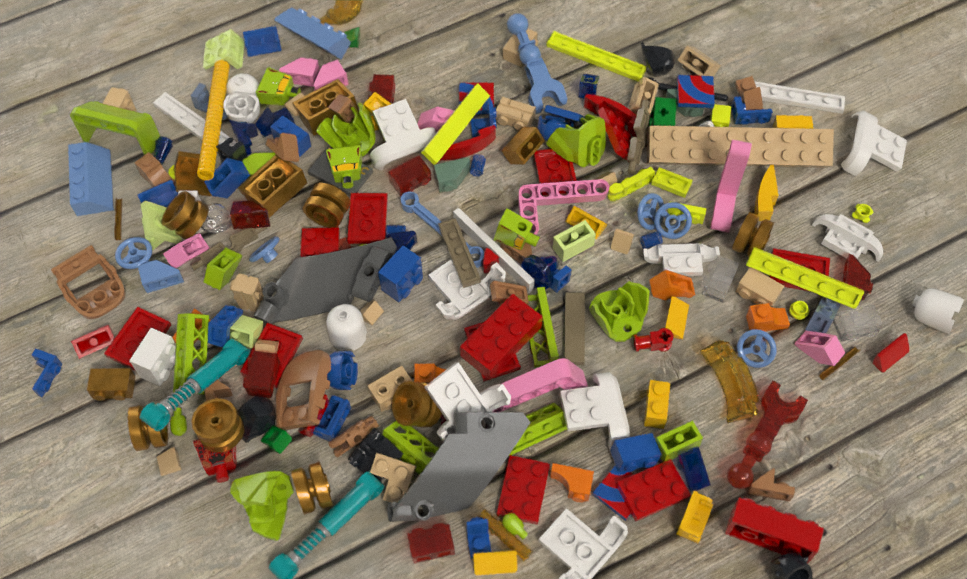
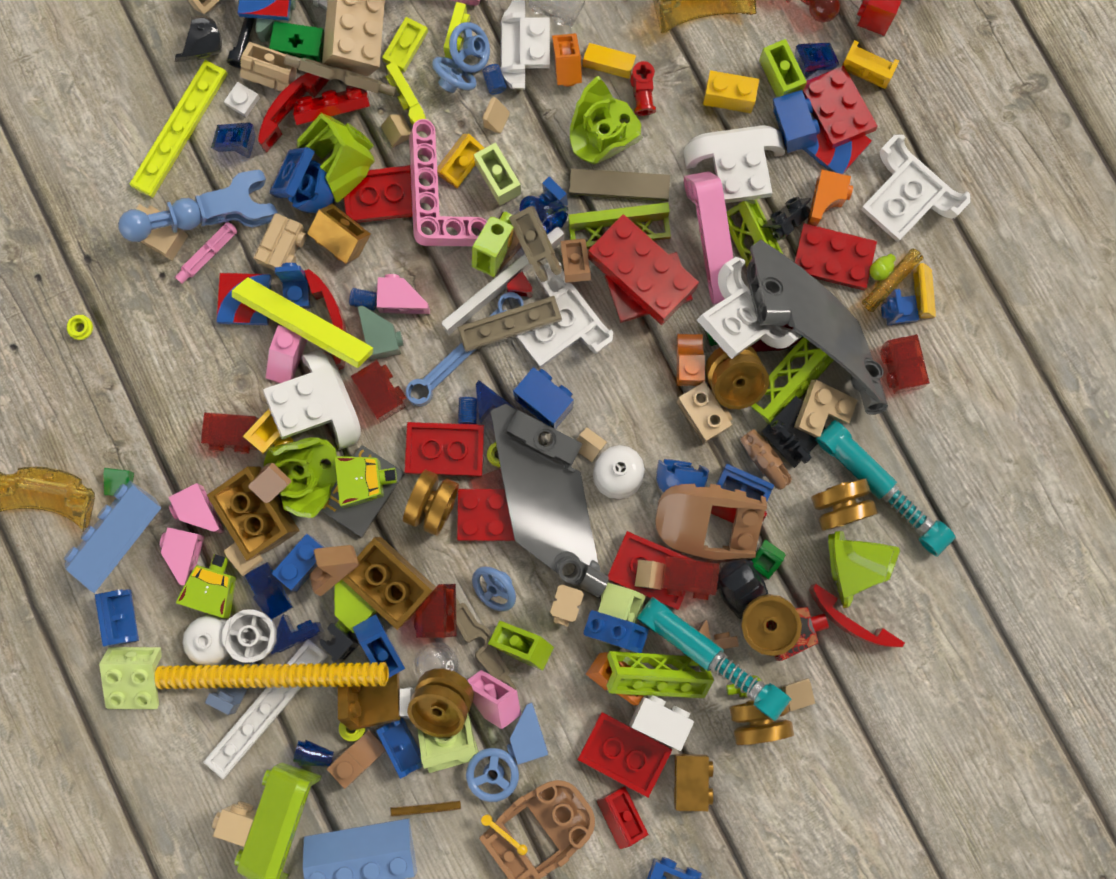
camera: 90 degrees left, 20 degrees up
none -> neon yellow plate [67,315,93,340]
none -> bright pink piece [175,222,237,284]
none -> white plate [224,82,260,118]
none -> bright pink slope [377,274,430,314]
none -> yellow hinge [481,814,528,855]
none -> dark tan hinge [509,206,562,283]
none -> black hinge [763,197,812,240]
none -> red slope [809,584,905,647]

